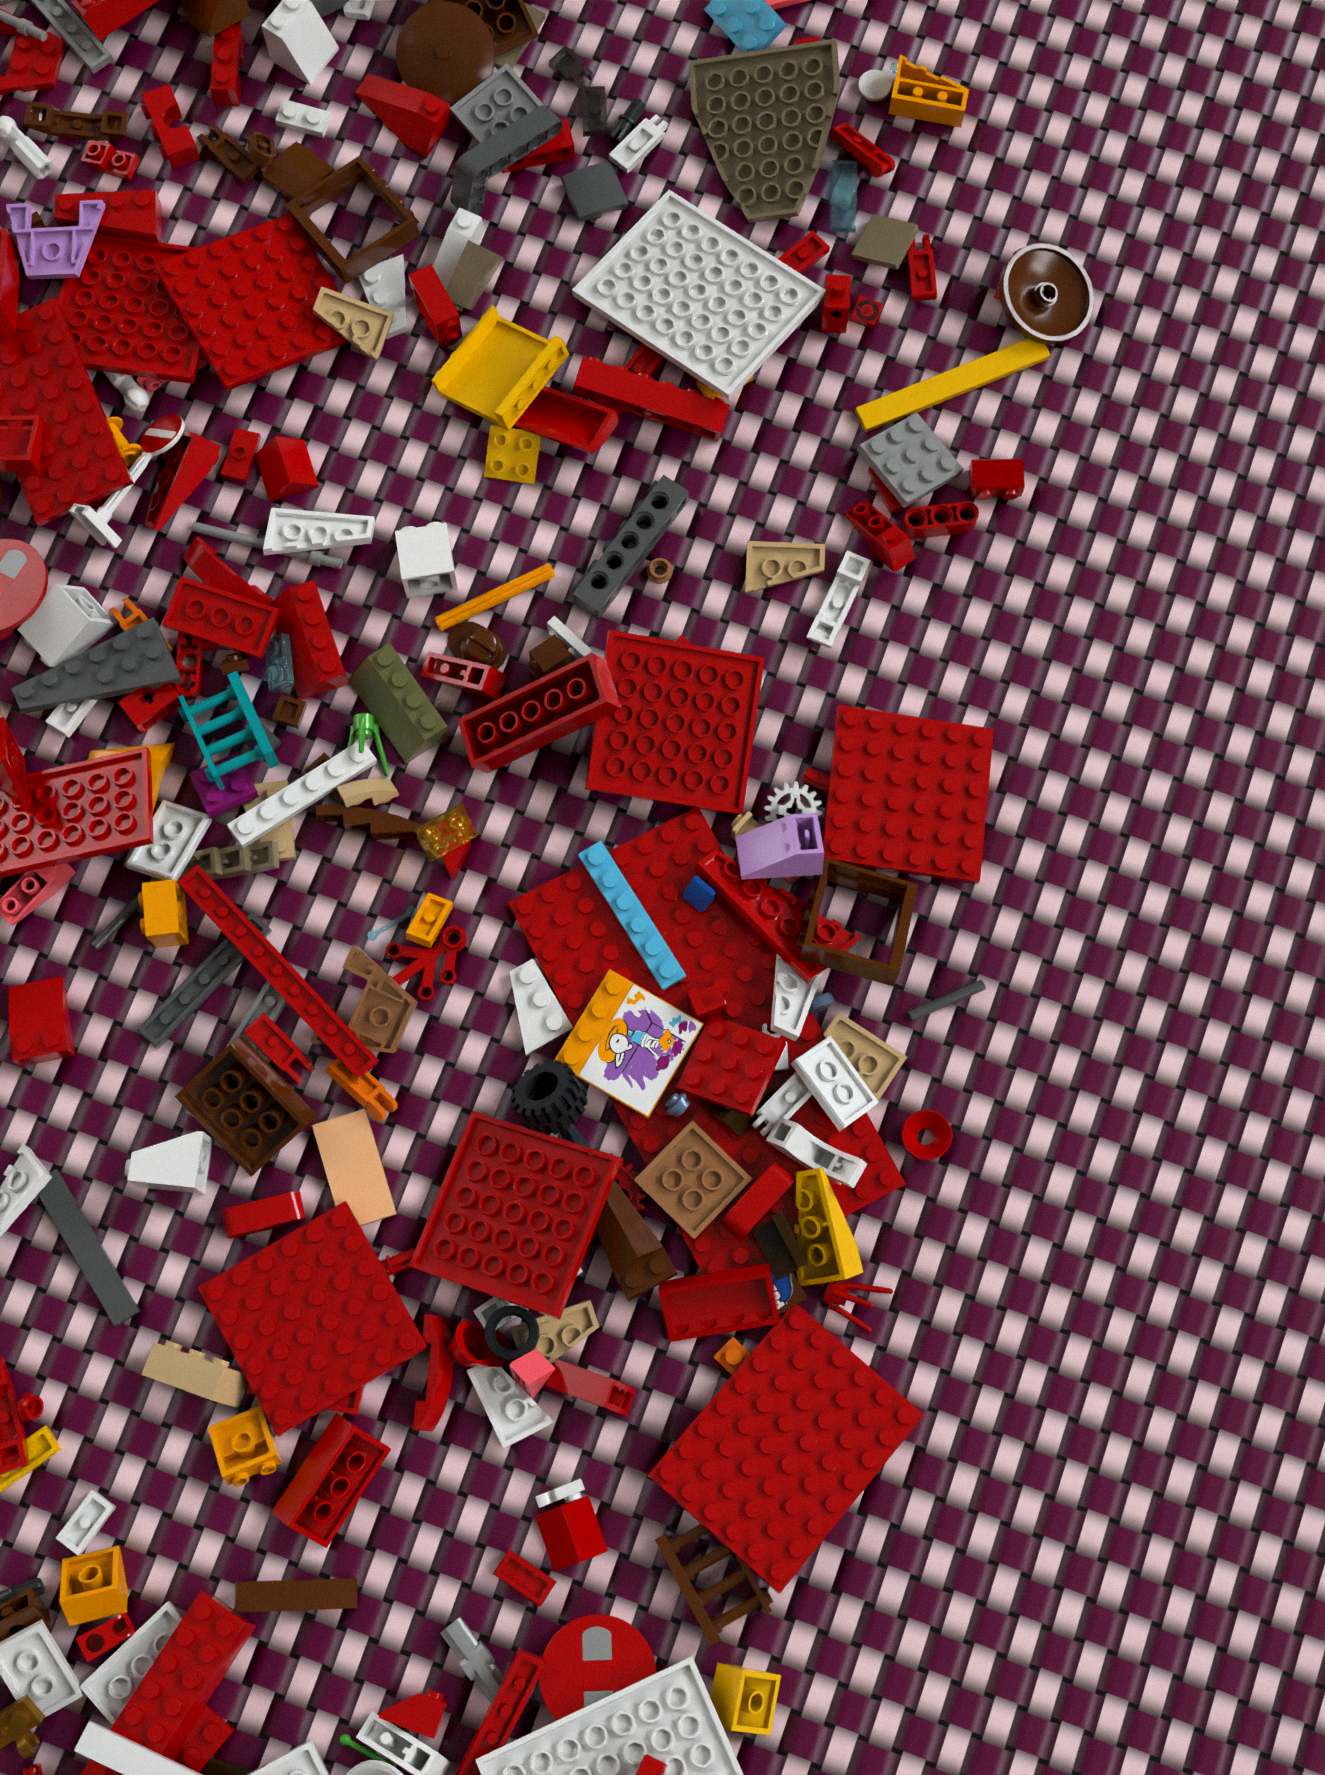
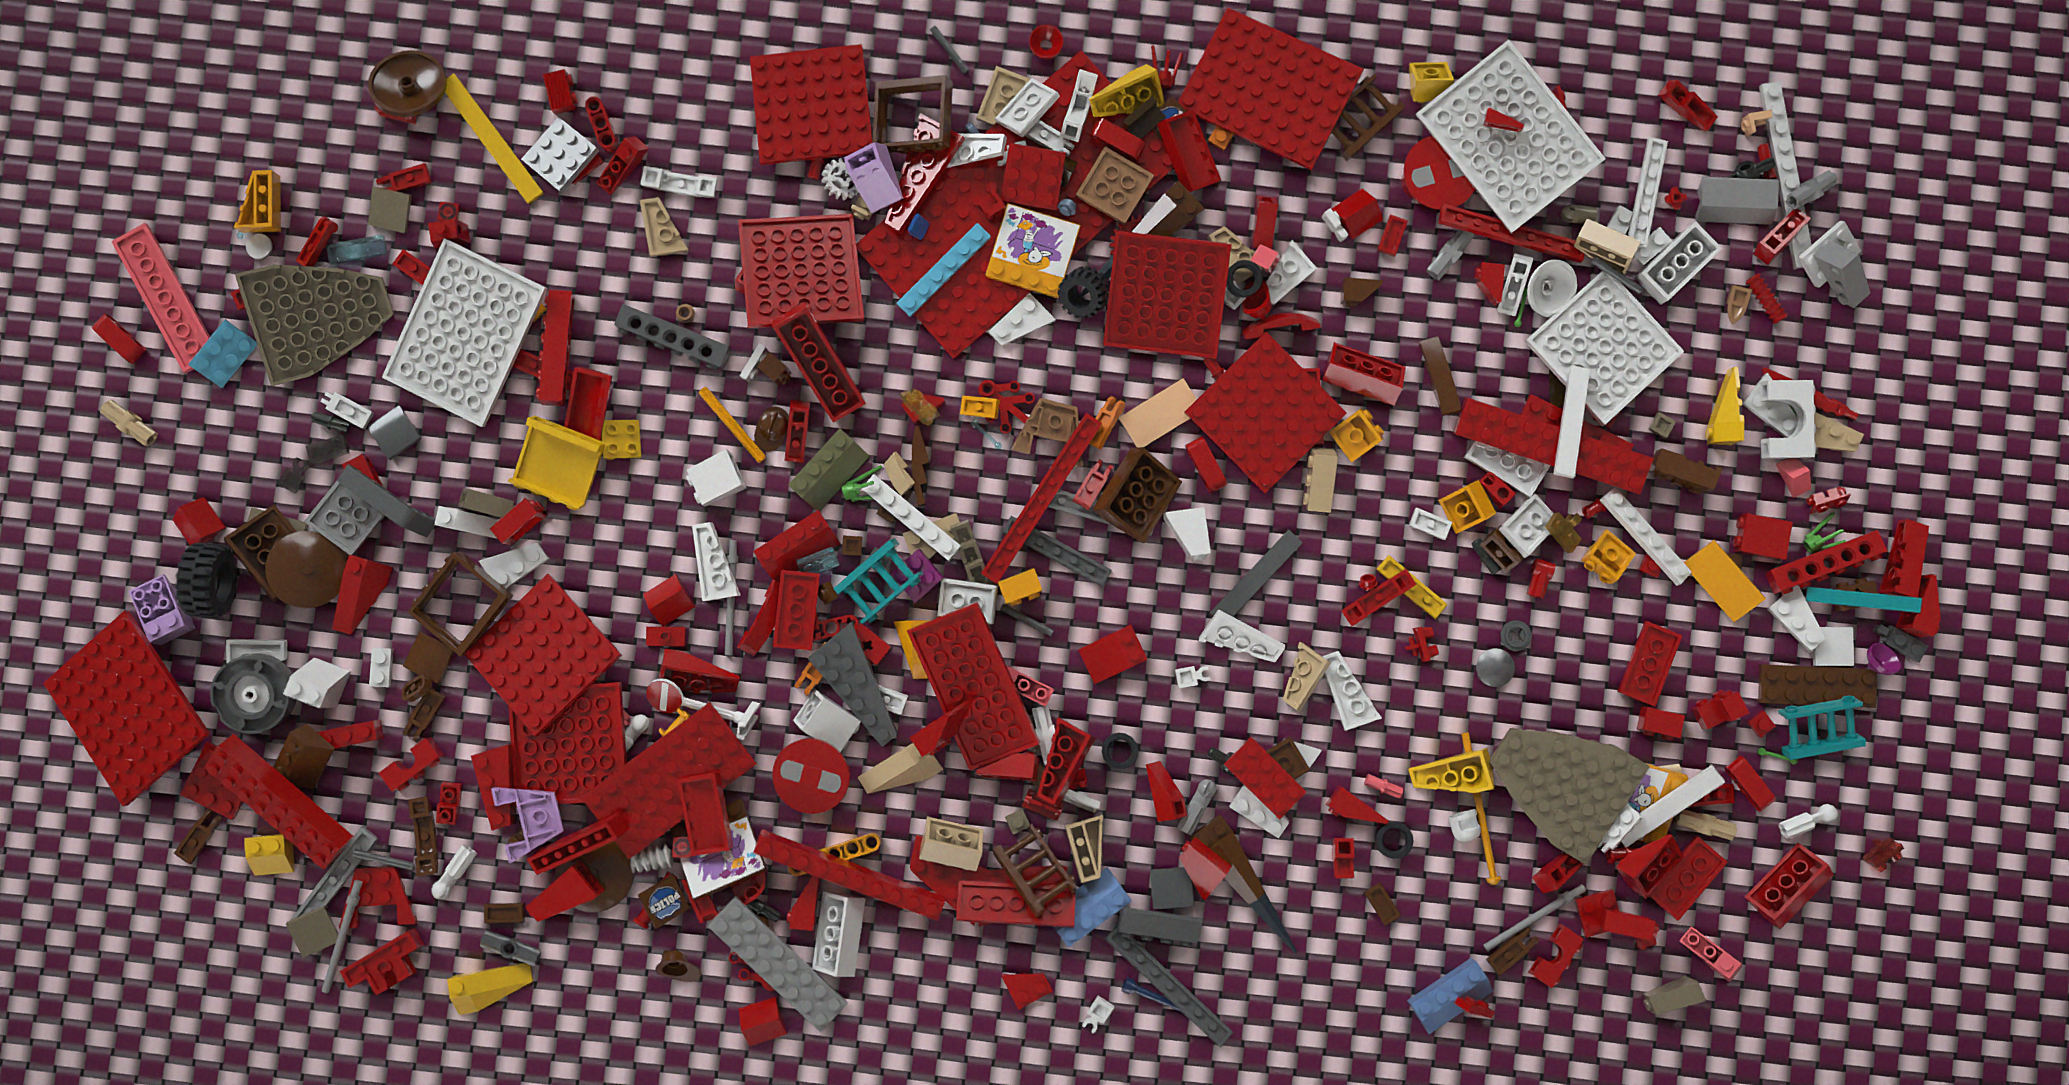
camera: 105 degrees left, 10 degrees up
tan wing [313,286,394,363] -> none
none -> dark grey bar [352,849,414,870]
none -> reddish brown slope [1340,277,1383,307]

